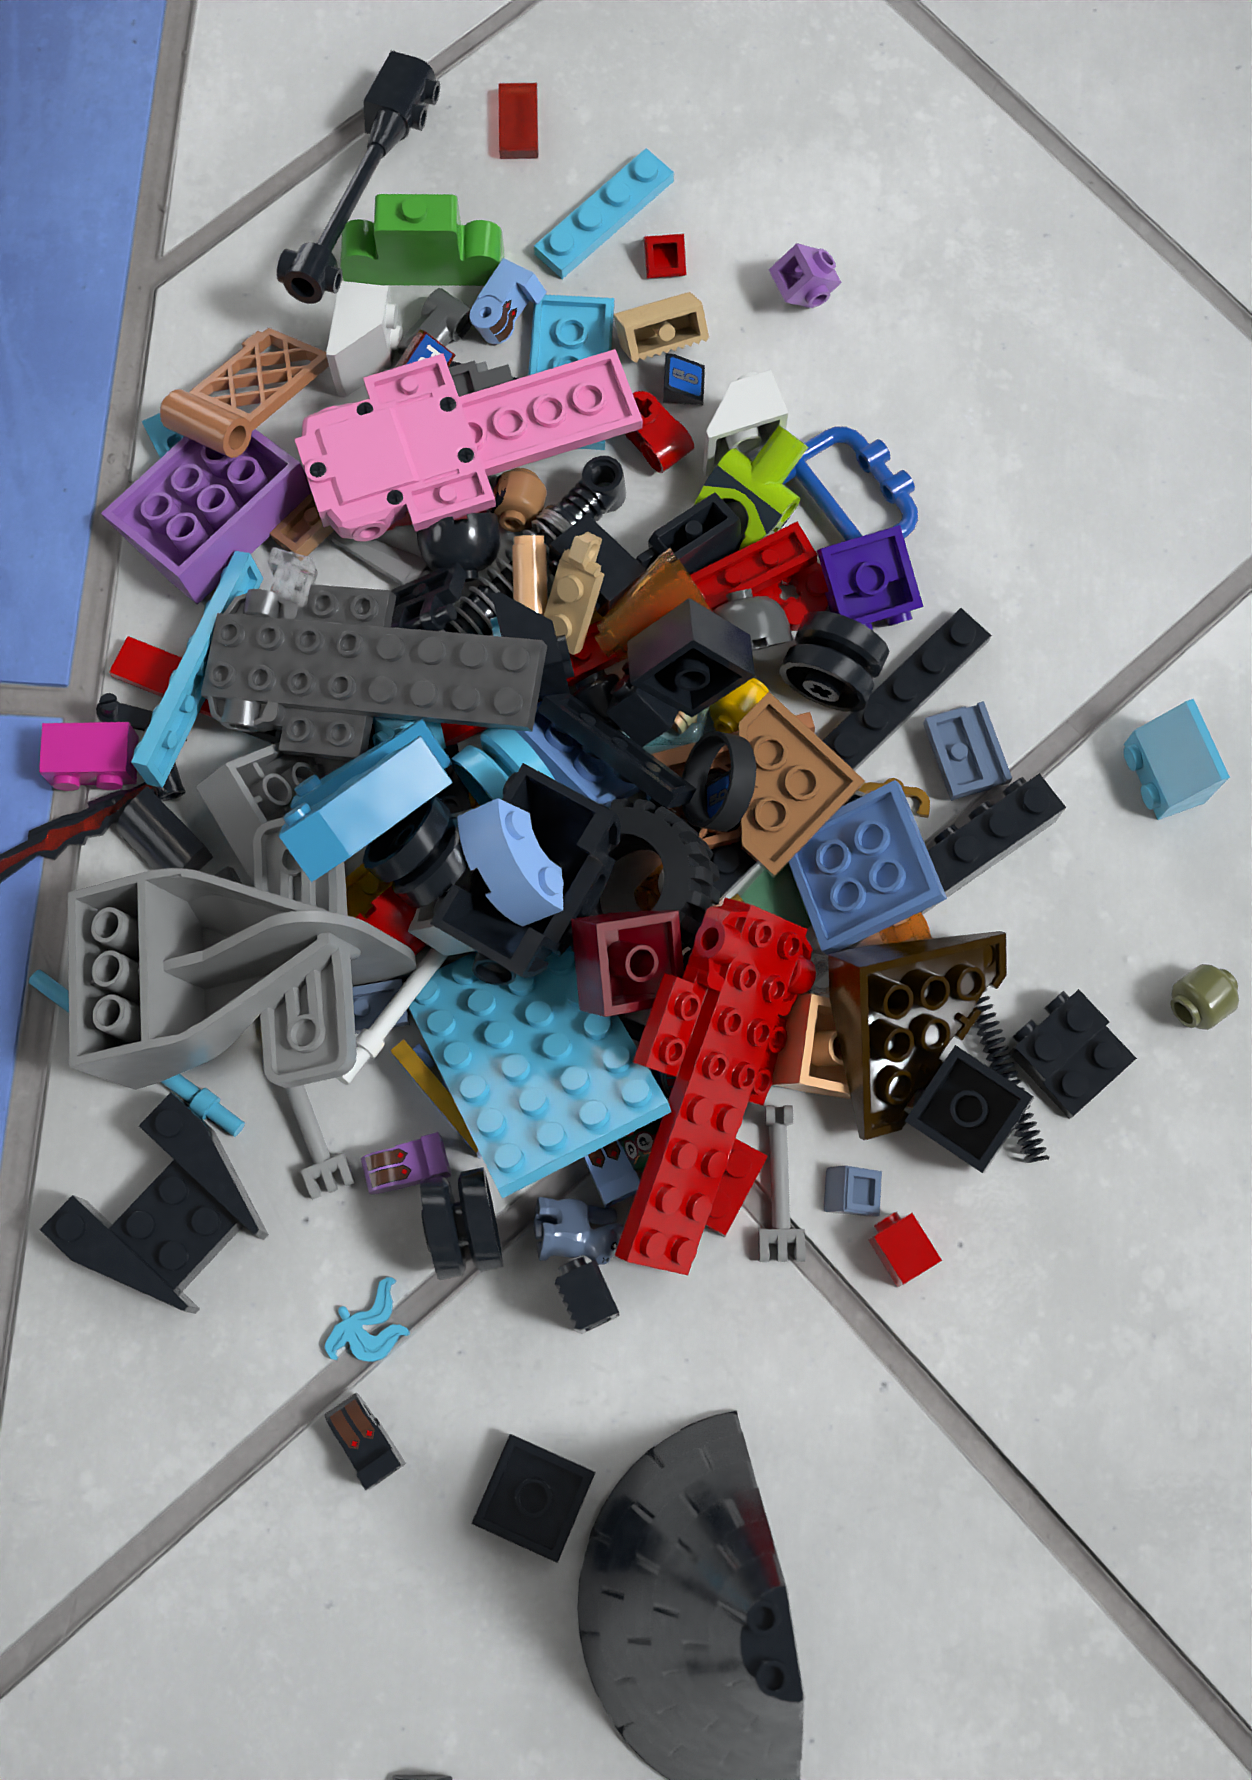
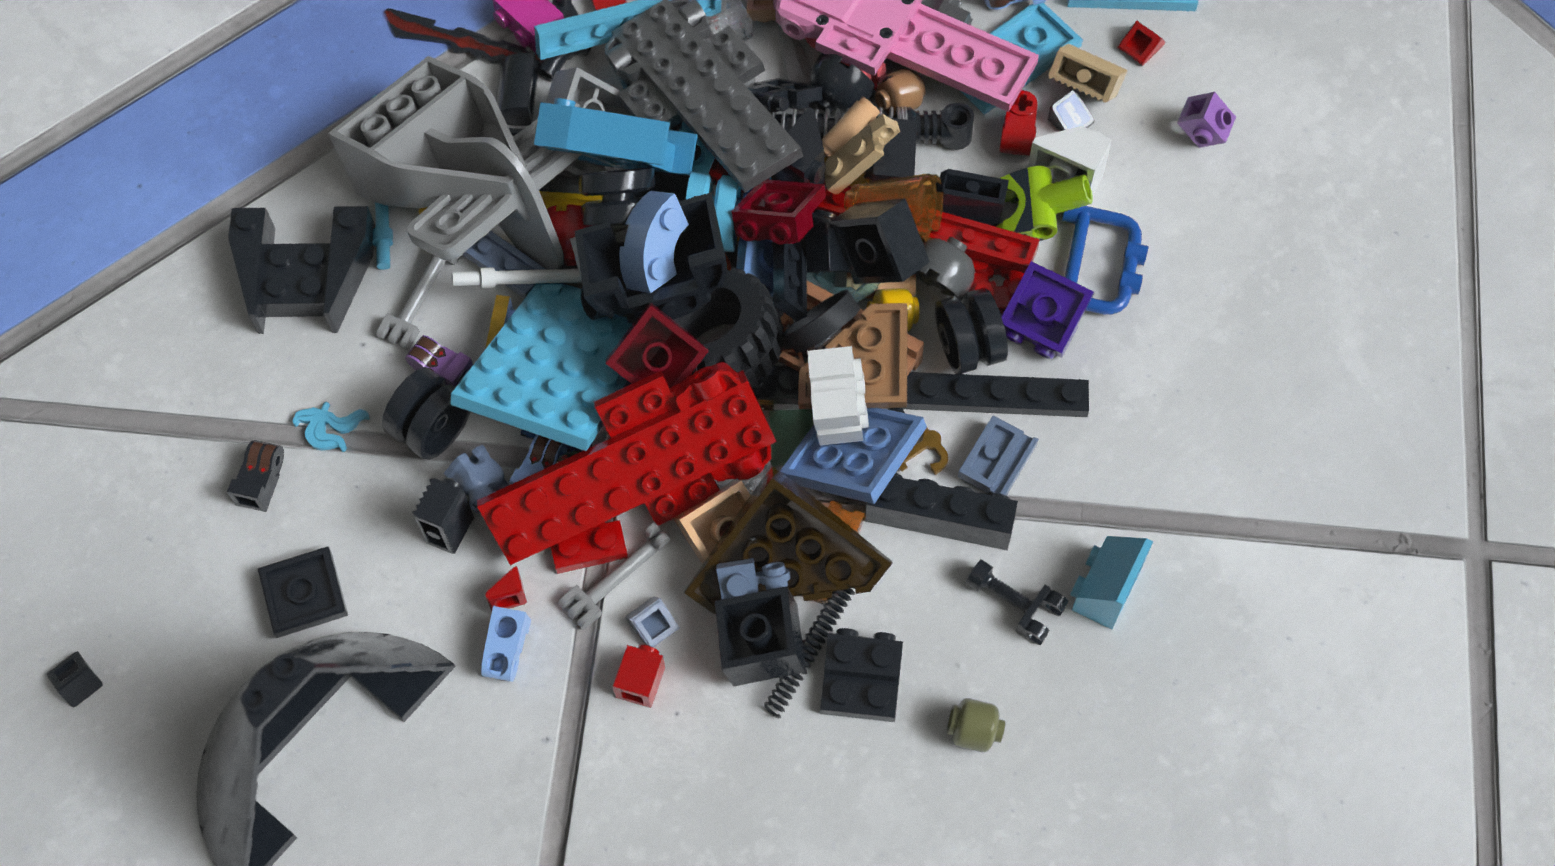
camera: 50 degrees right, 10 degrees down
none -> light blue leg [481,606,531,682]
none -> red slope [485,566,527,612]
none -> sand blue plate [716,558,790,599]
none -> dark red plate [731,180,826,244]
none -> white brick [807,346,869,445]
none -> black bar [965,559,1069,645]

